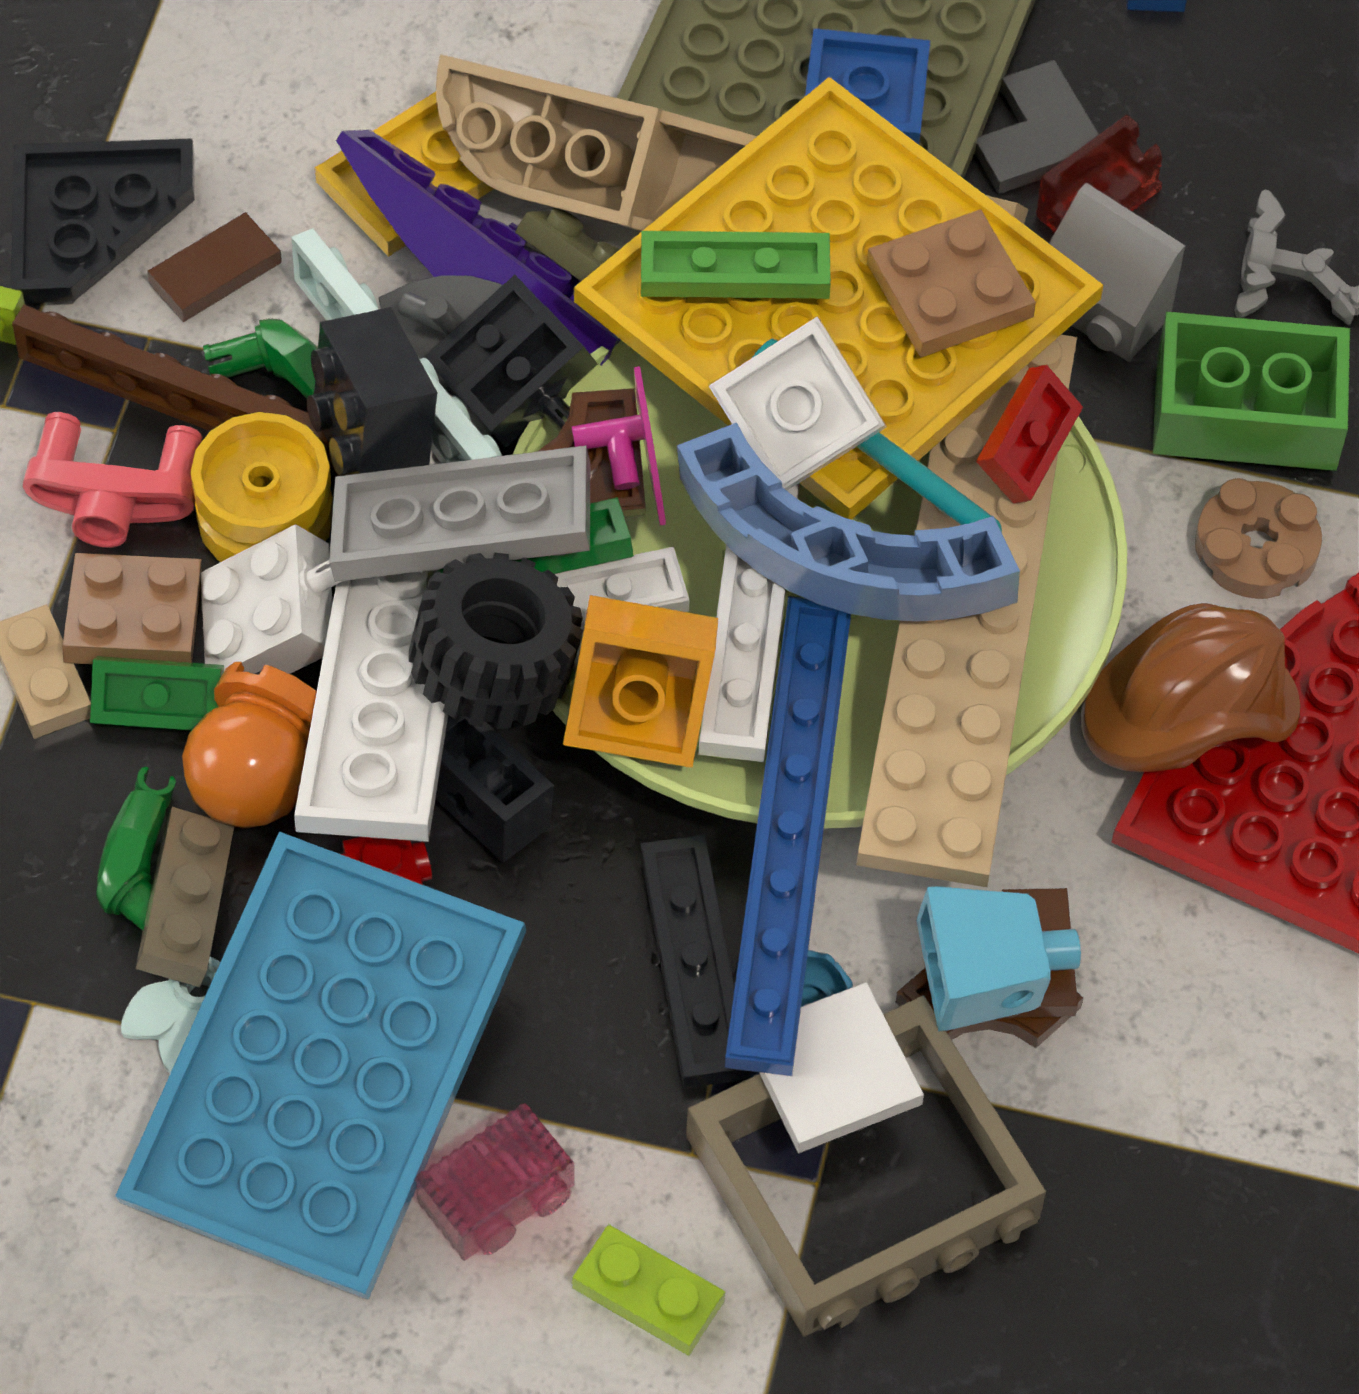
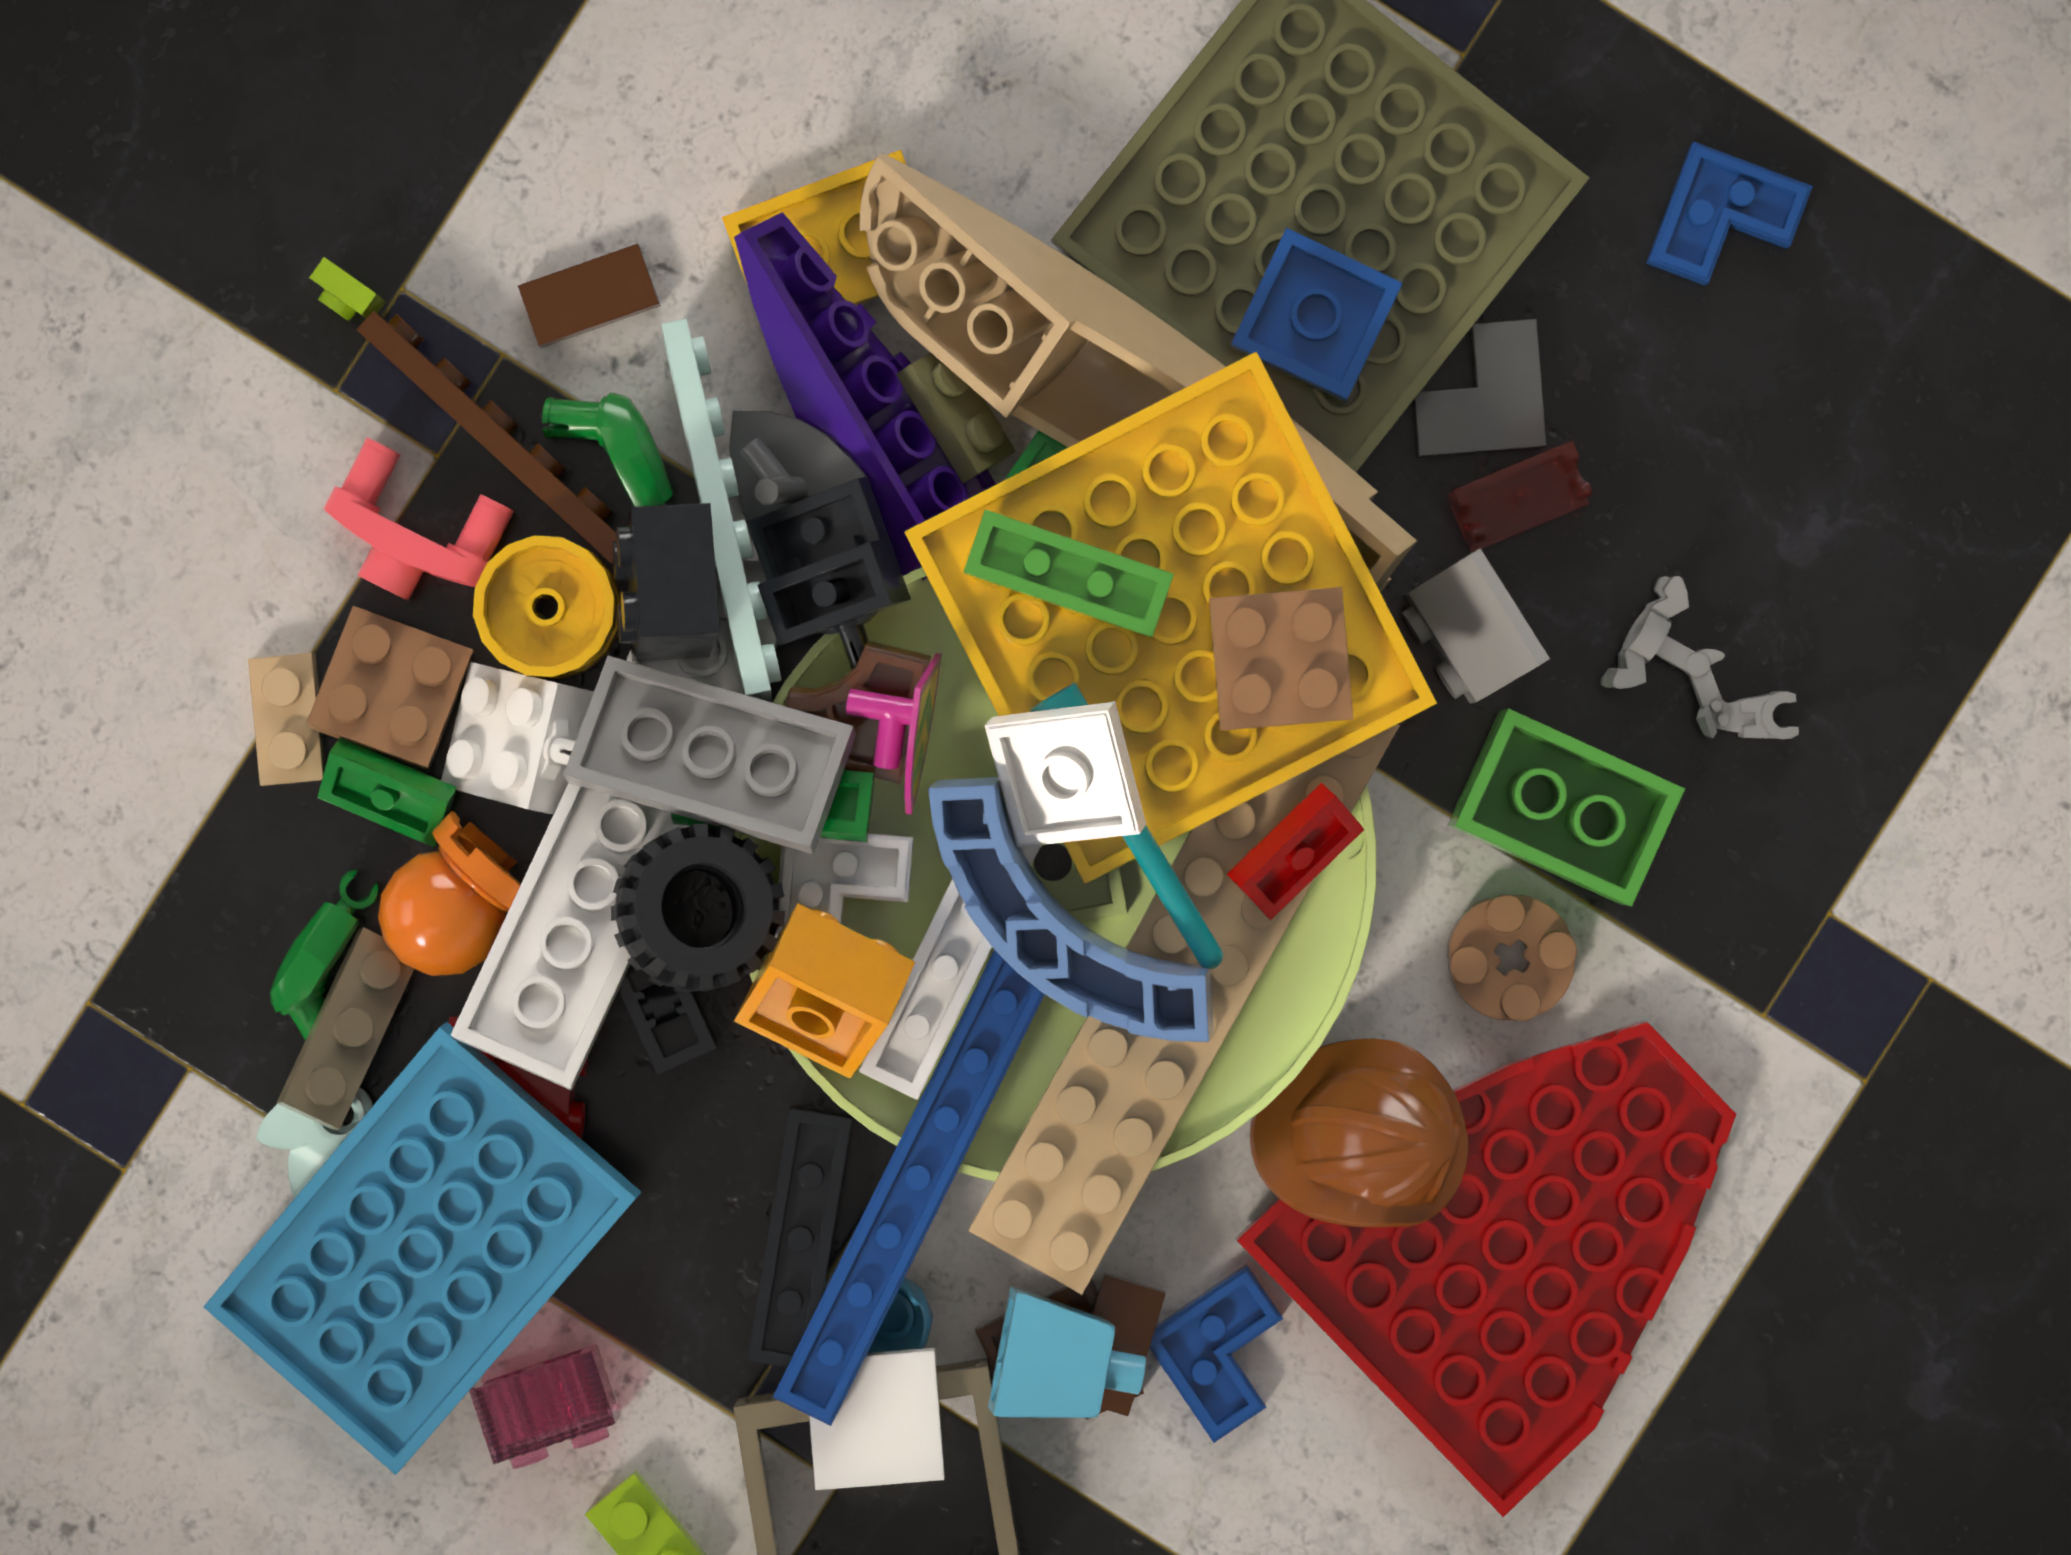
camera: 20 degrees right, 30 degrees up
black plate [10,138,195,303] -> none
none -> blue tile [1149,1263,1283,1443]

